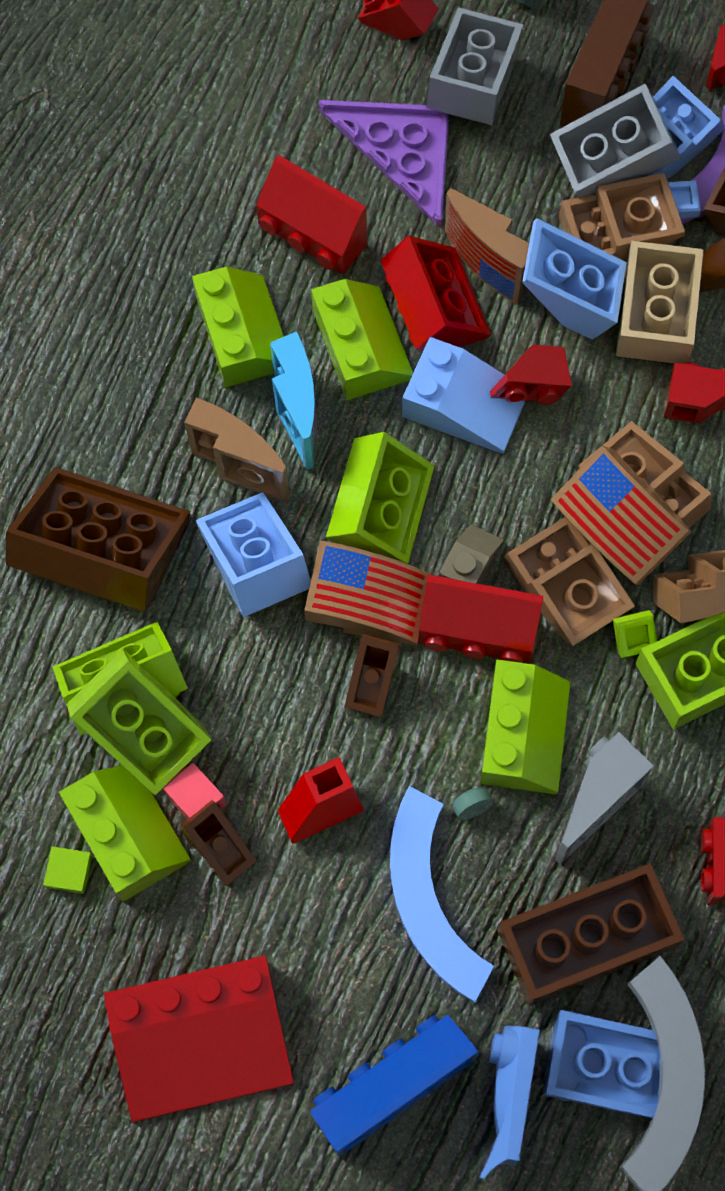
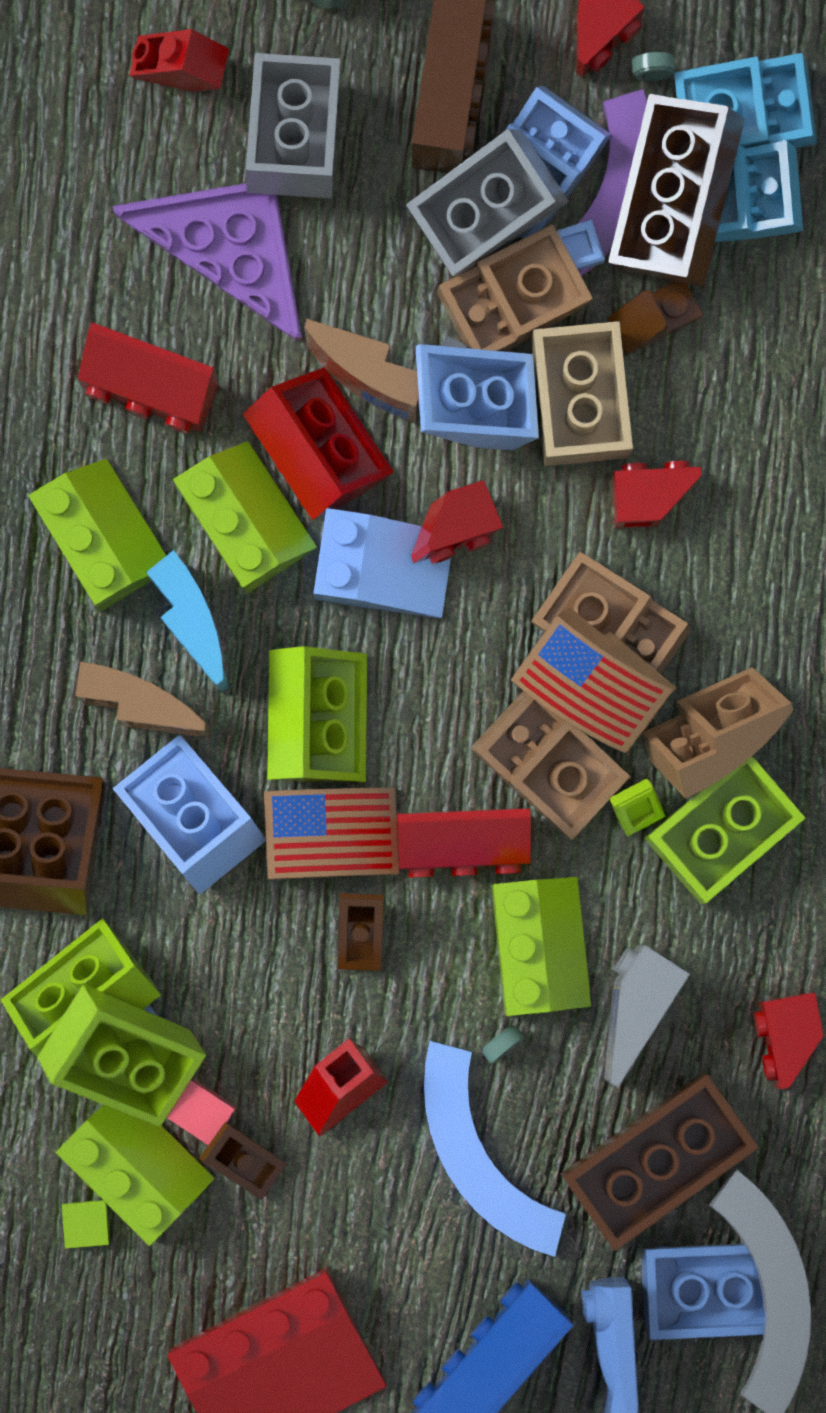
camera: 20 degrees left, 15 degrees up
dark tan slope [439,525,504,584] -> none

